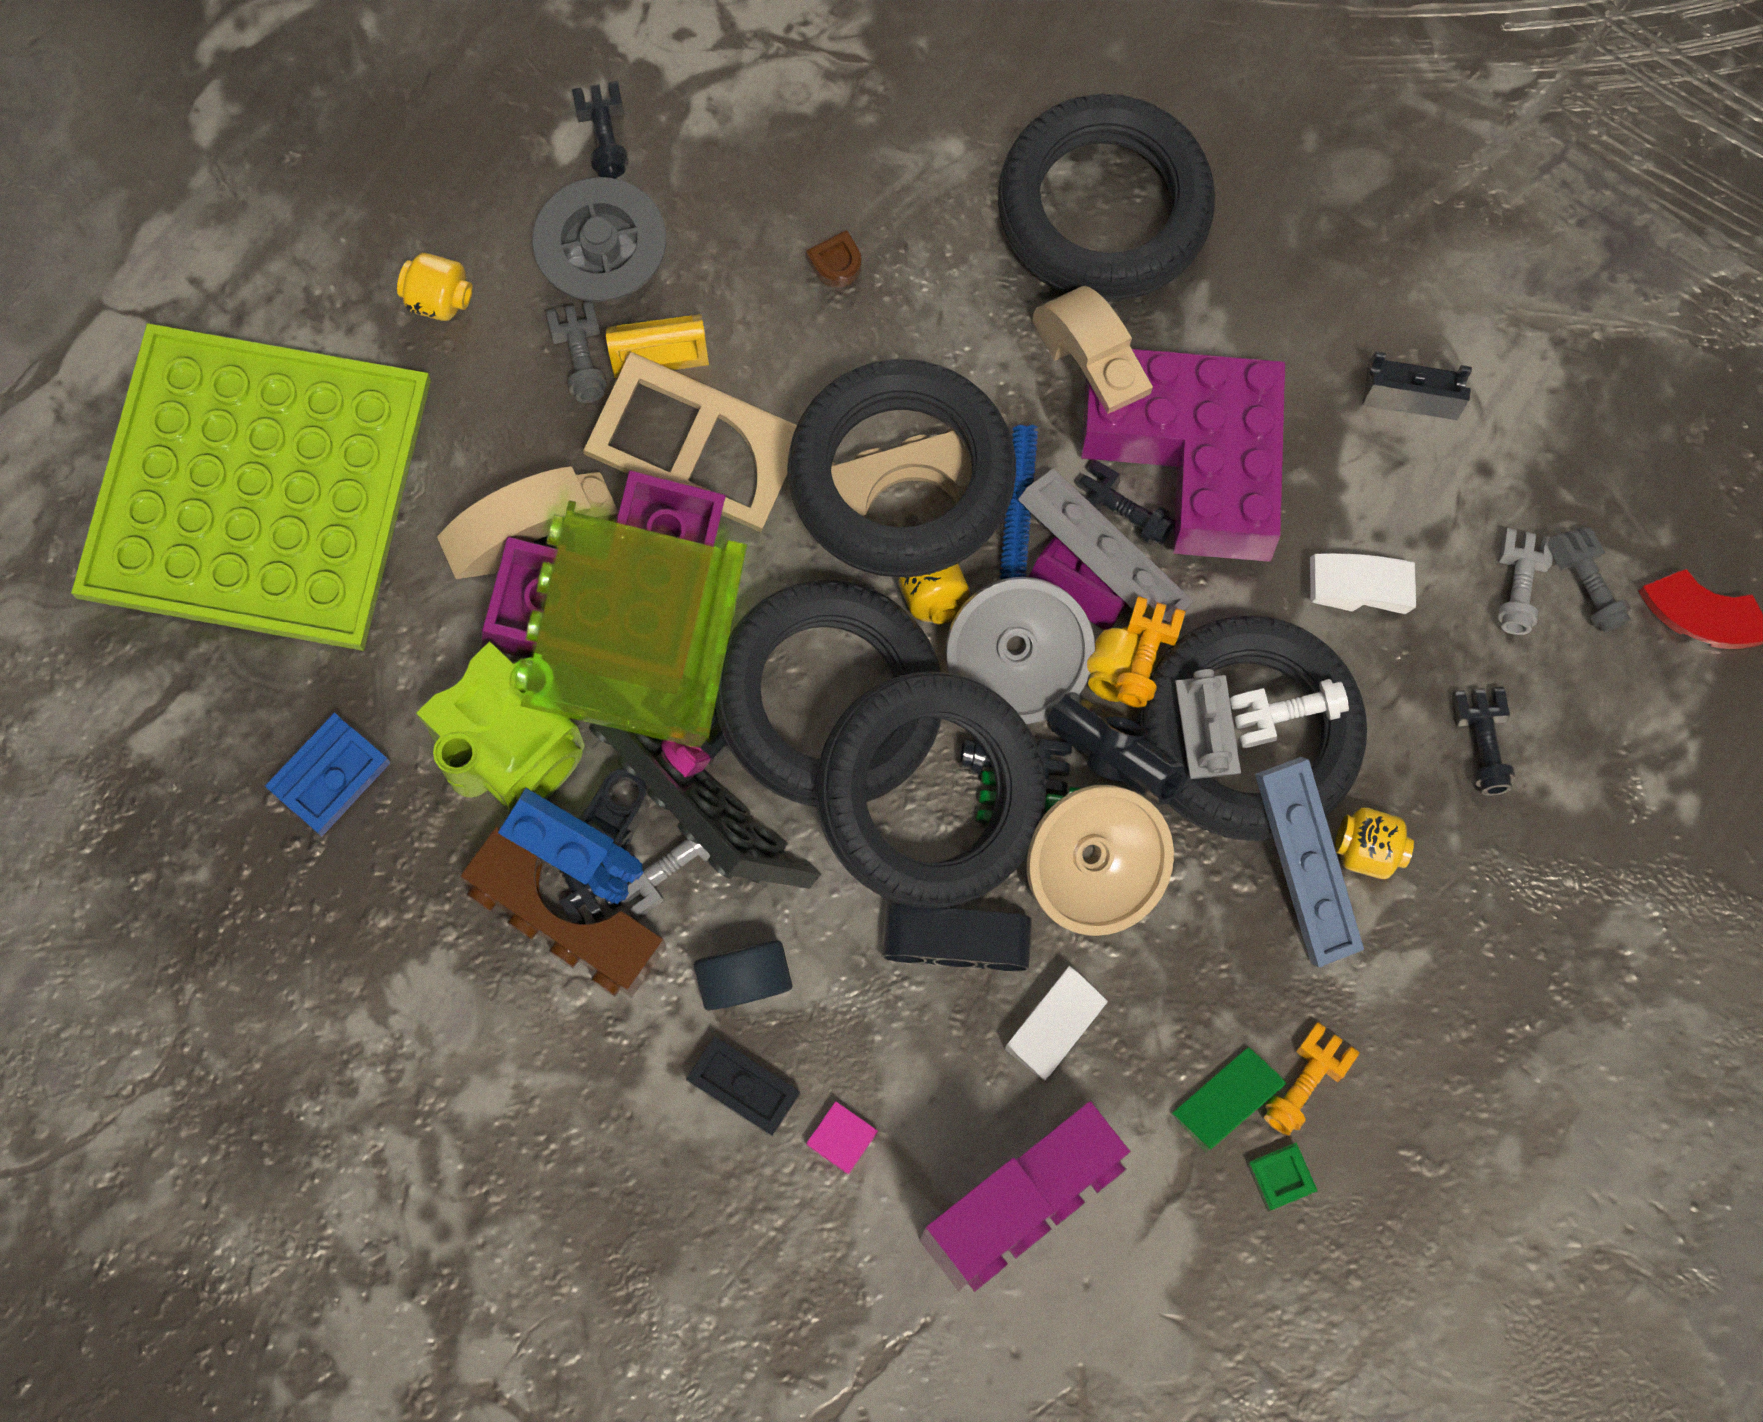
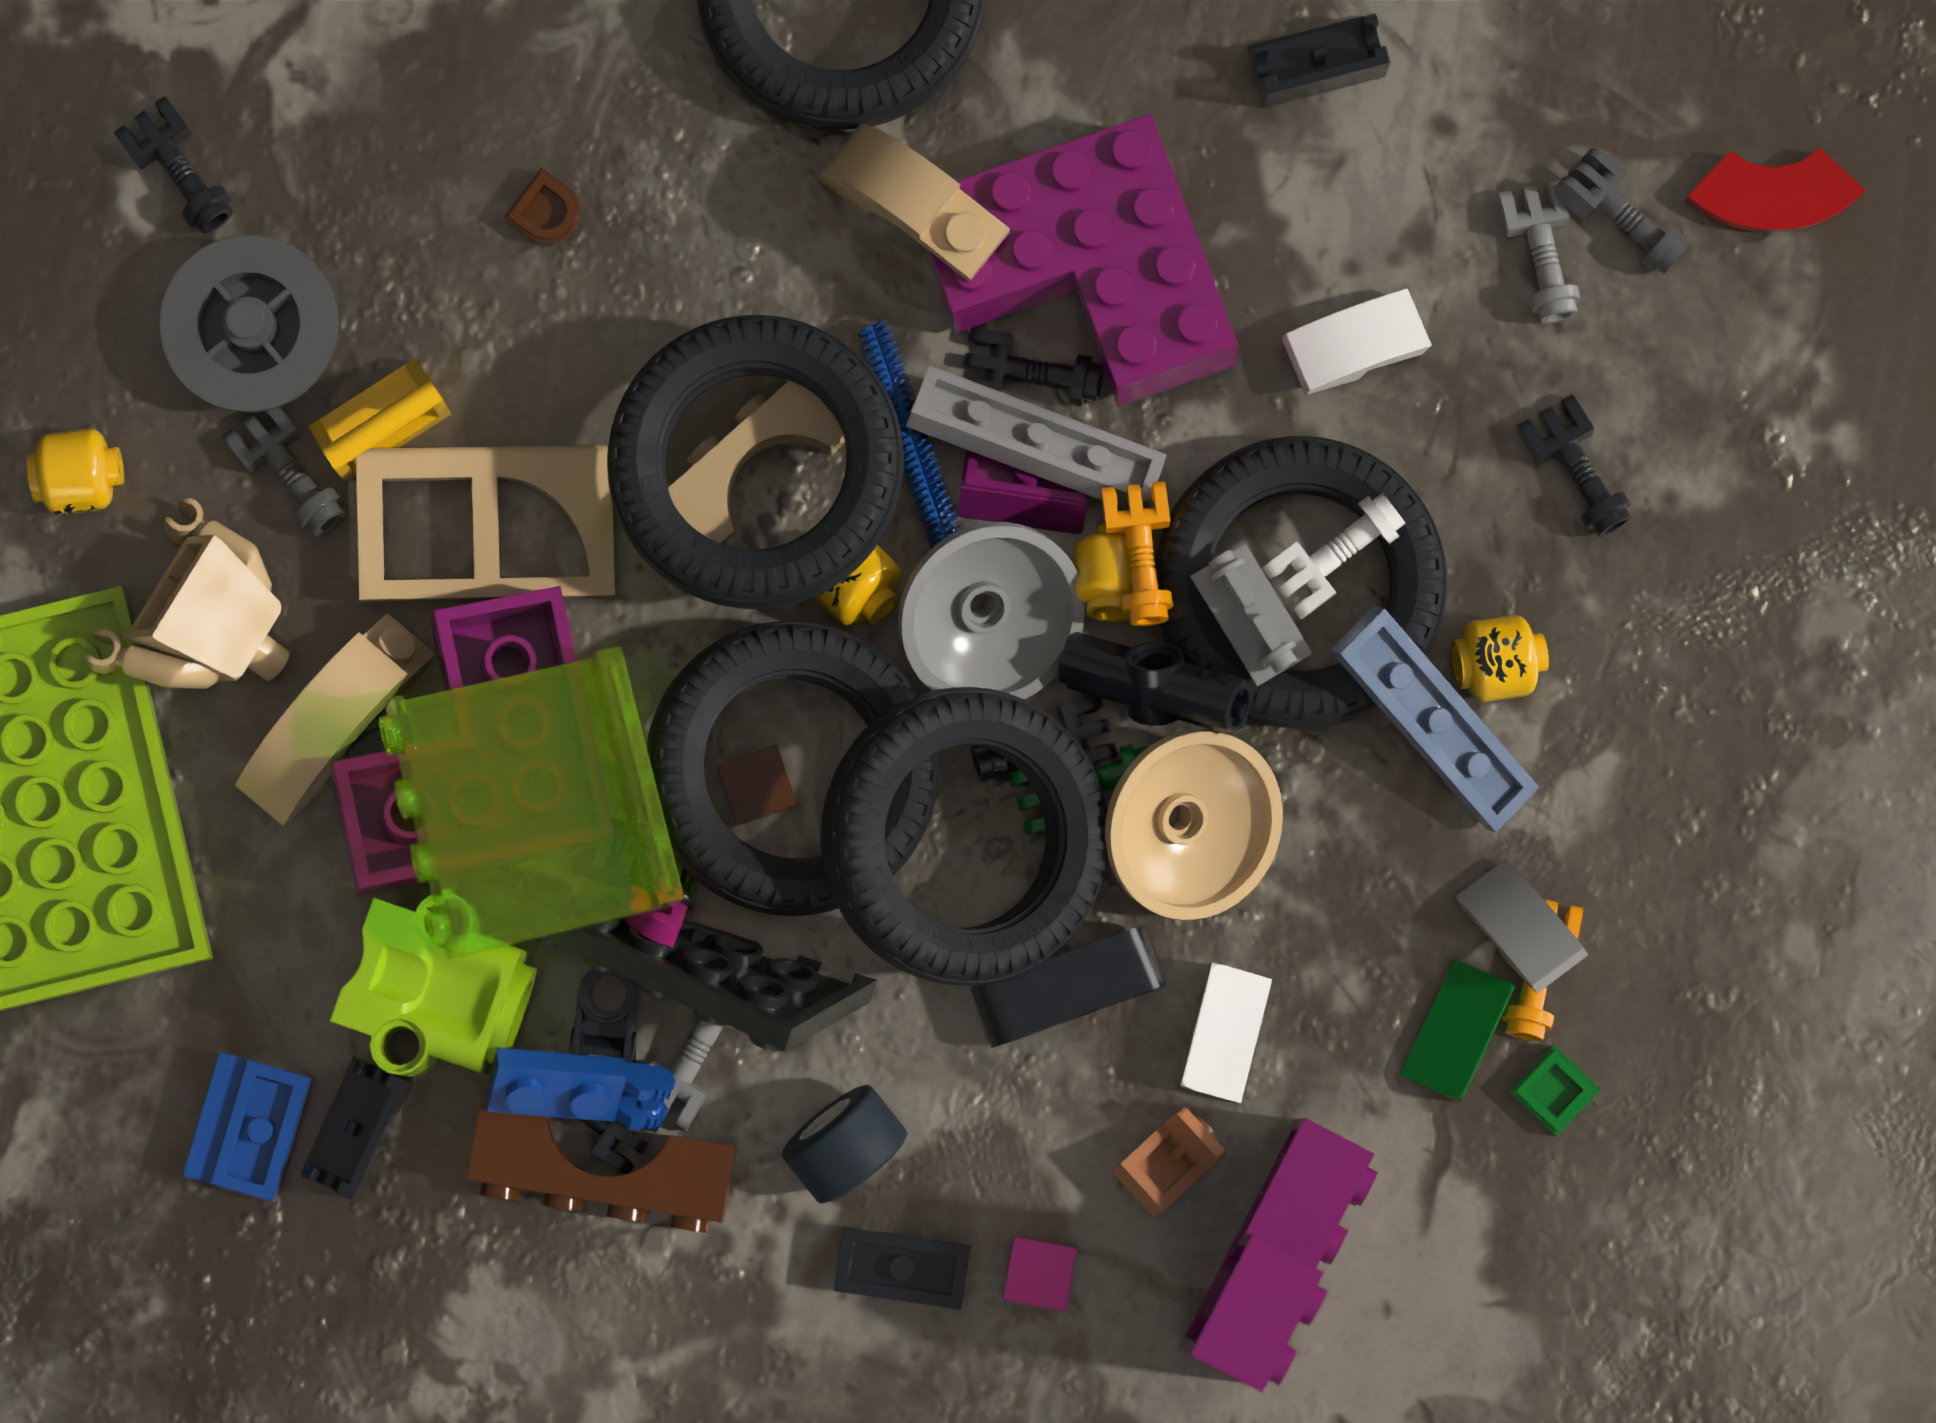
camera: 25 degrees left, 10 degrees up
none -> tan torso [84,498,290,689]
none -> black hinge [300,1056,413,1200]
none -> reddish brown tile [716,744,798,827]
none -> nougat bracket [1111,1107,1226,1219]
none -> light grey slope [1455,859,1588,994]

